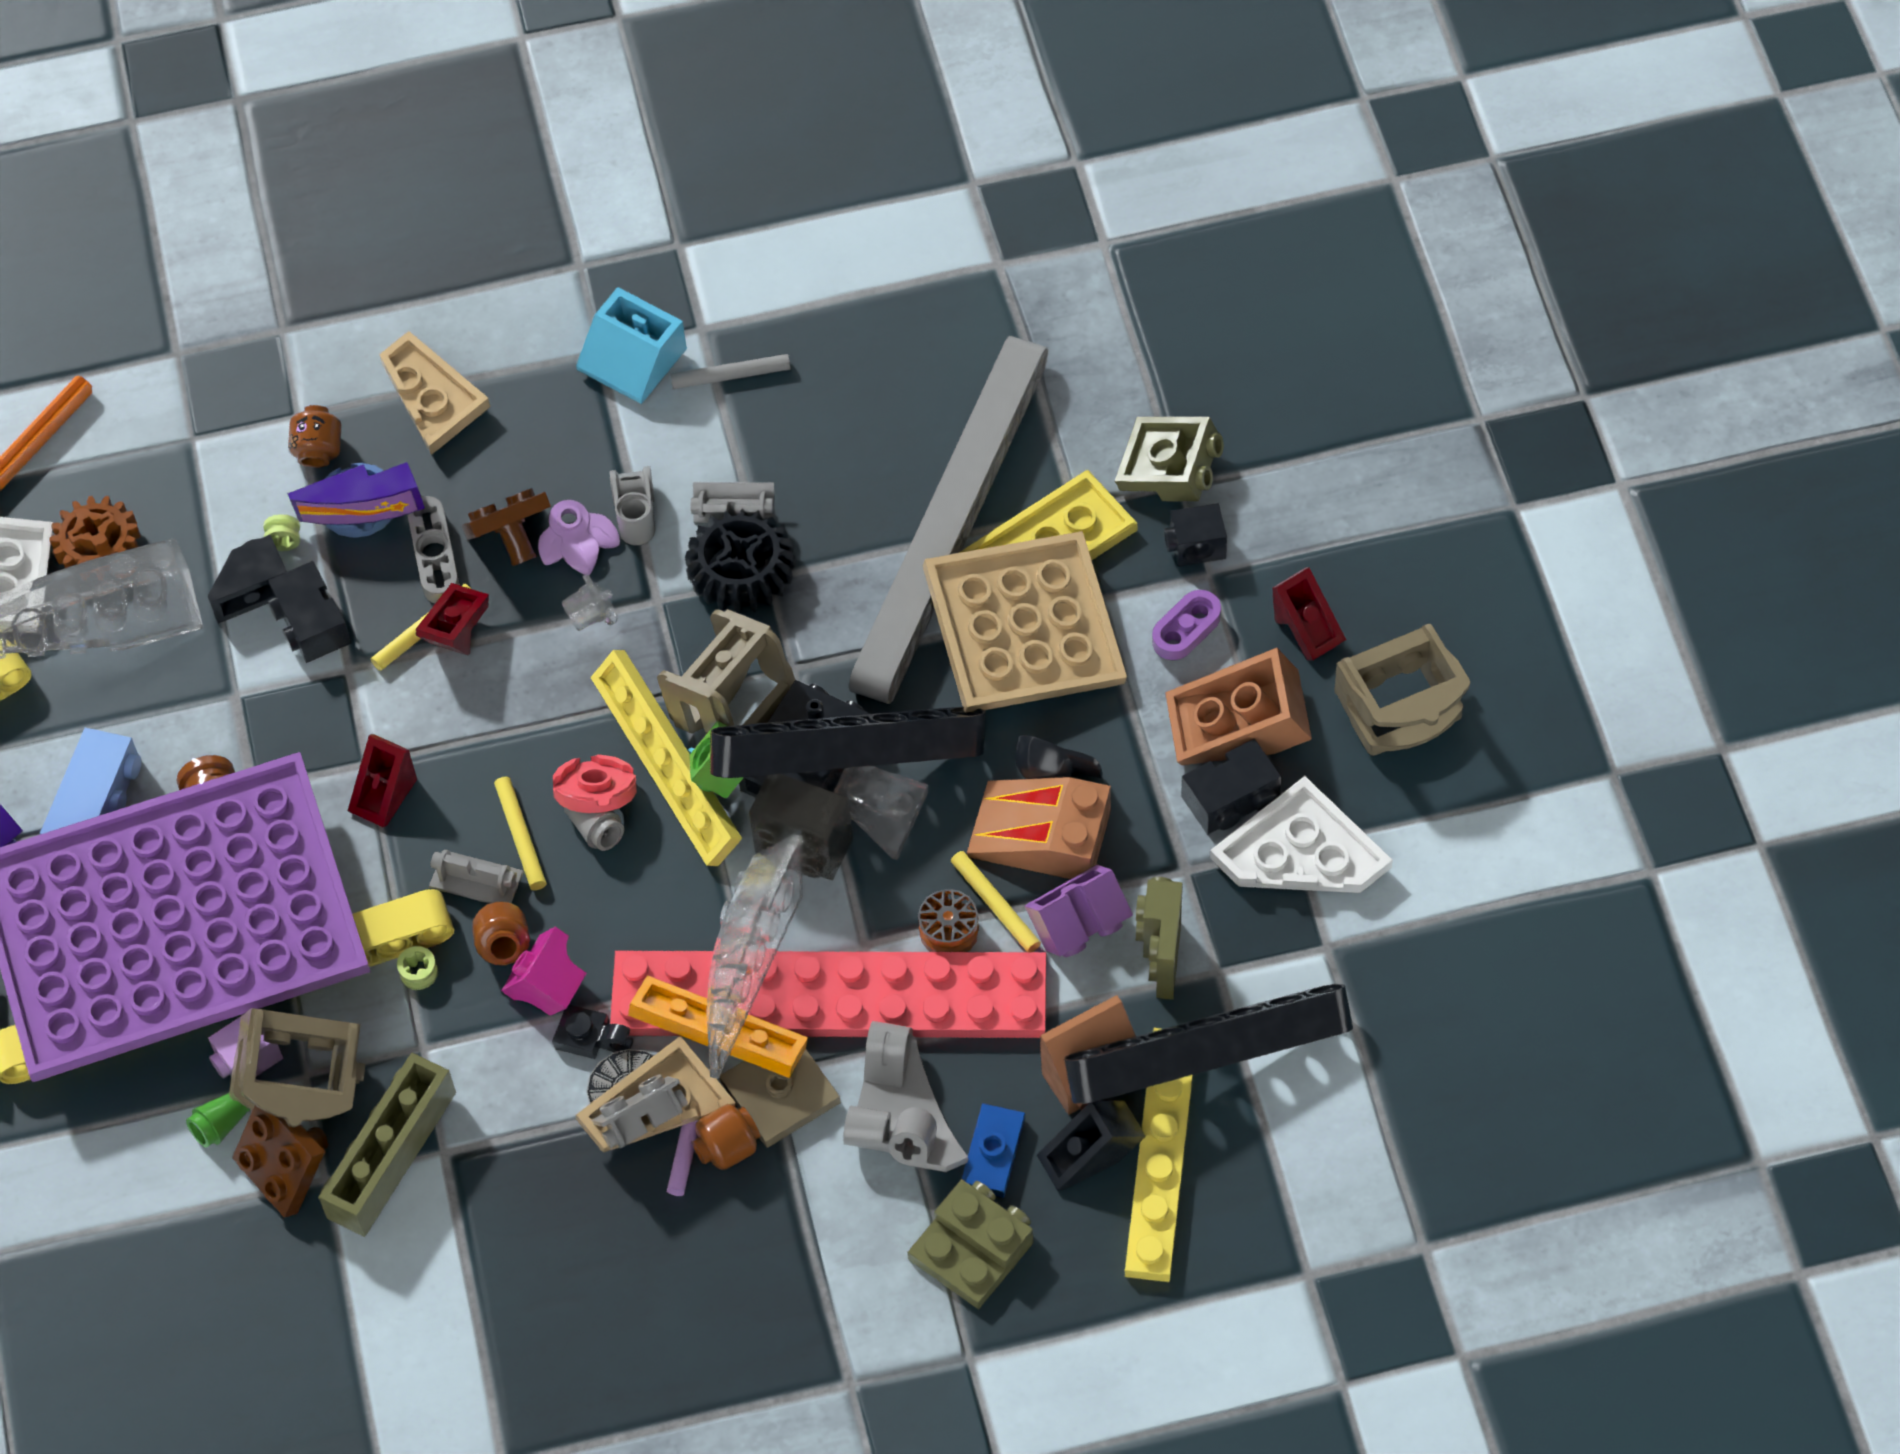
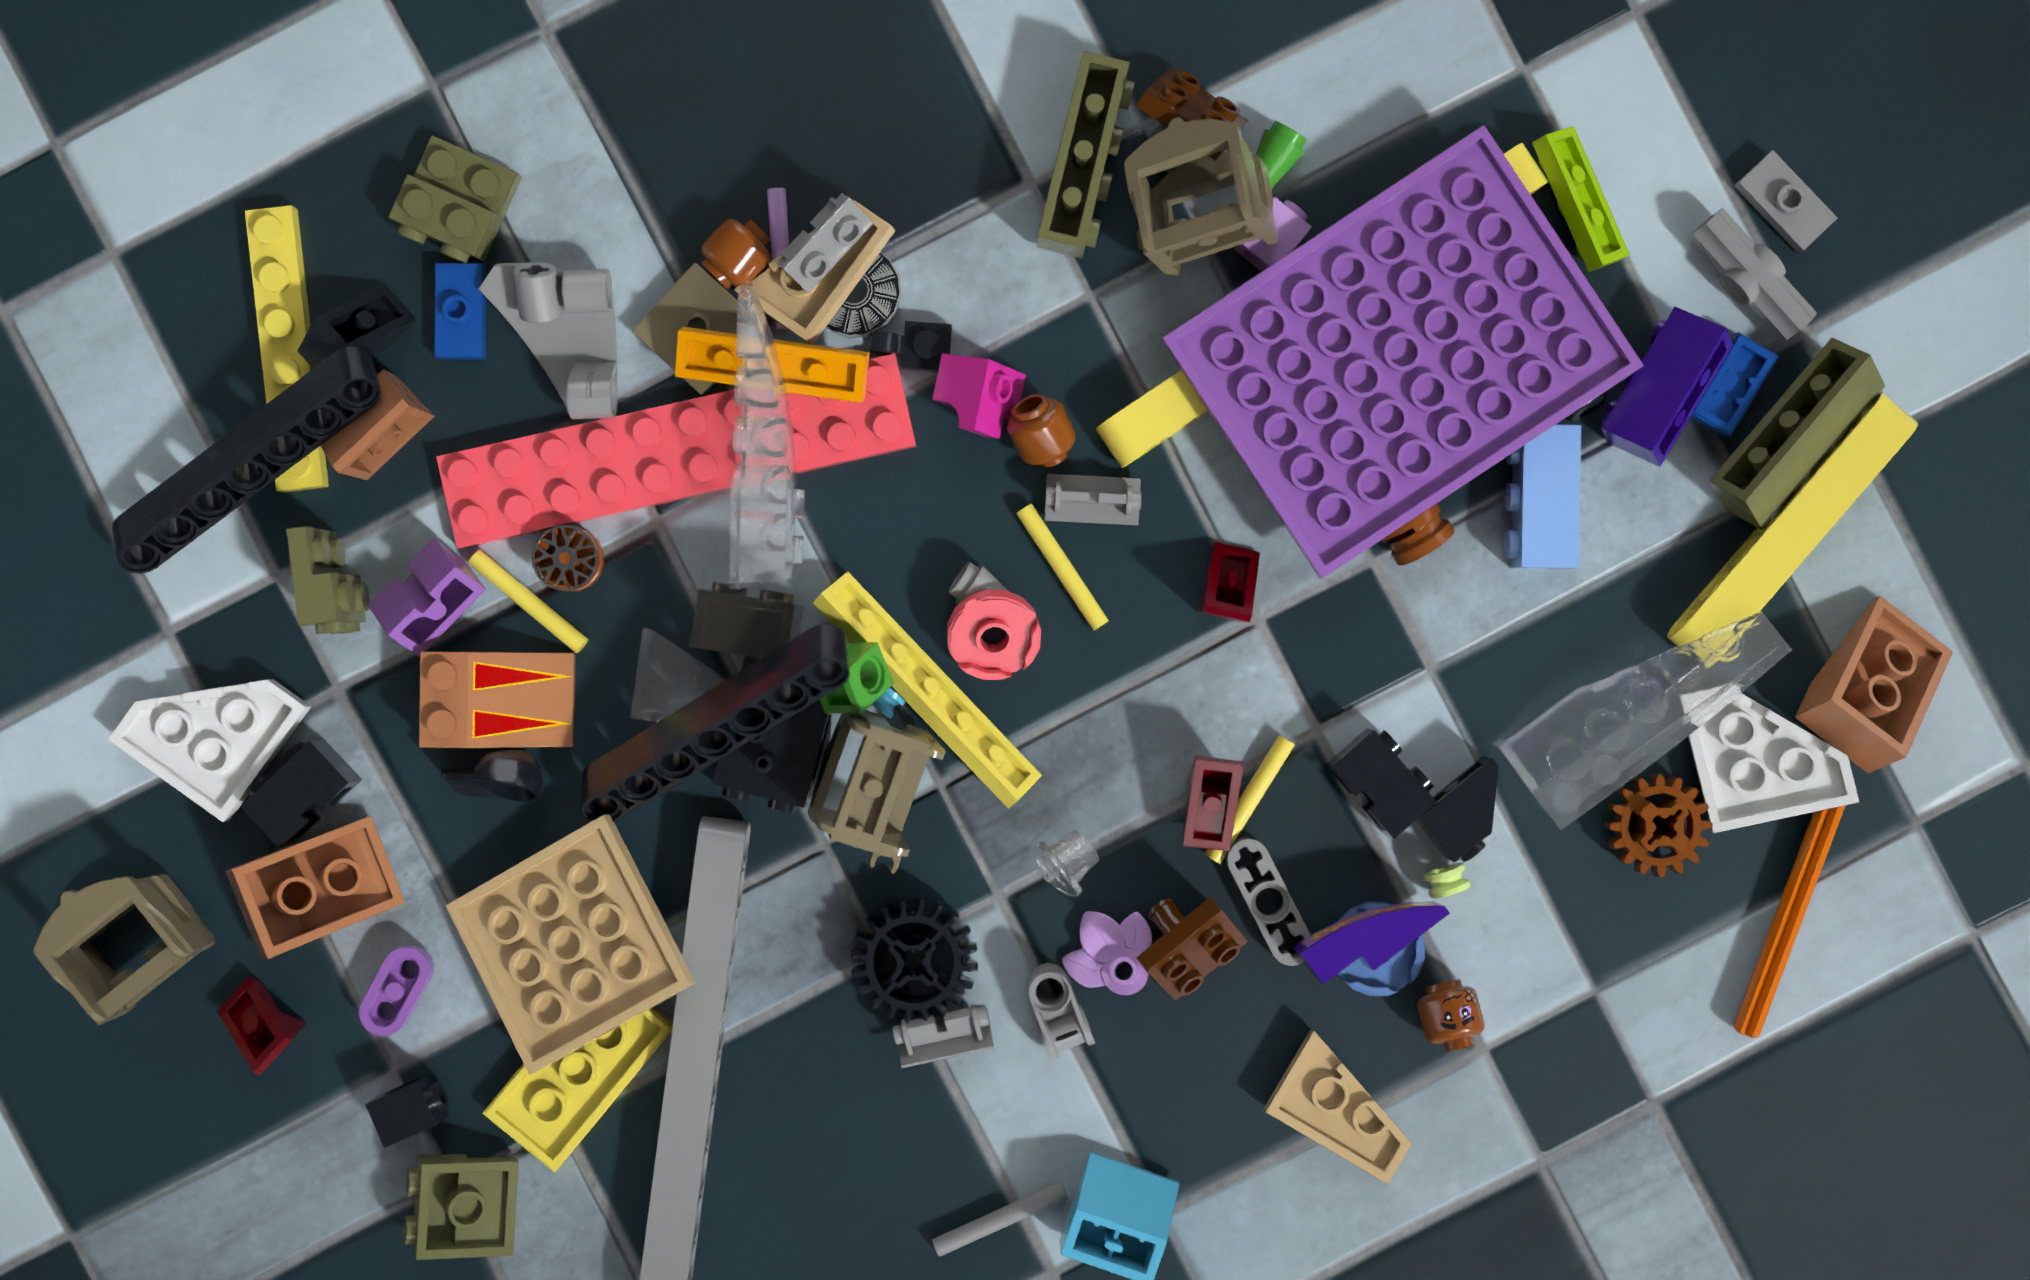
camera: 160 degrees right, 30 degrees up
yellowish green bush [397,946,438,990] -> none

